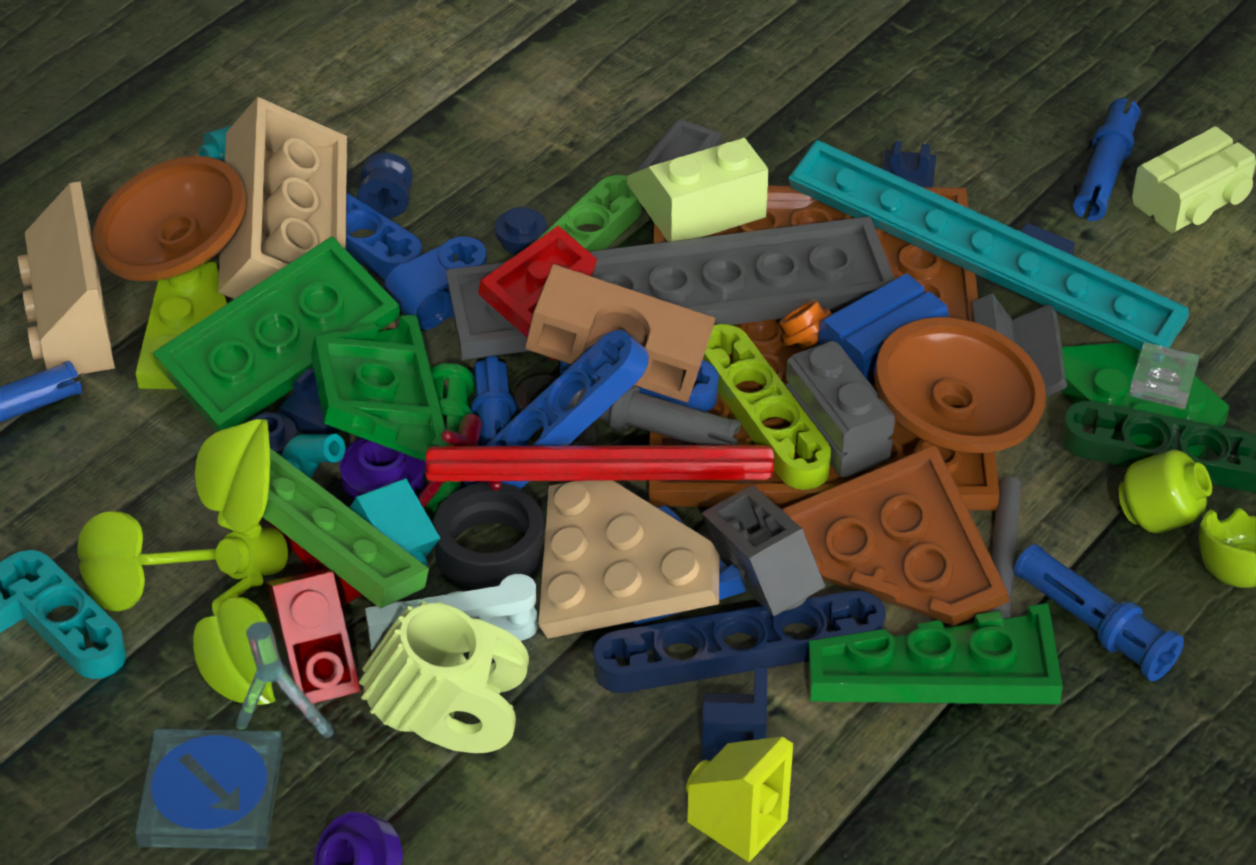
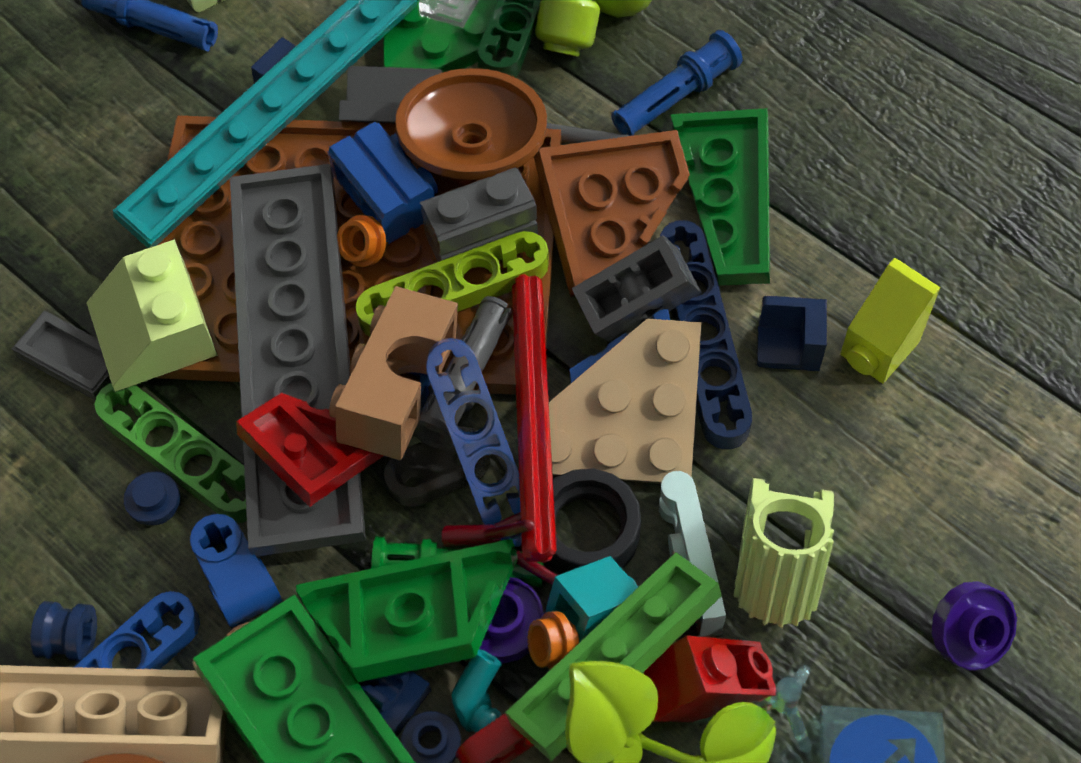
camera: 85 degrees left, 15 degrees up
blue axle [471,356,516,446] -> none
dark blue tile [883,141,936,188] -> none
none -> orange plate [528,611,579,670]

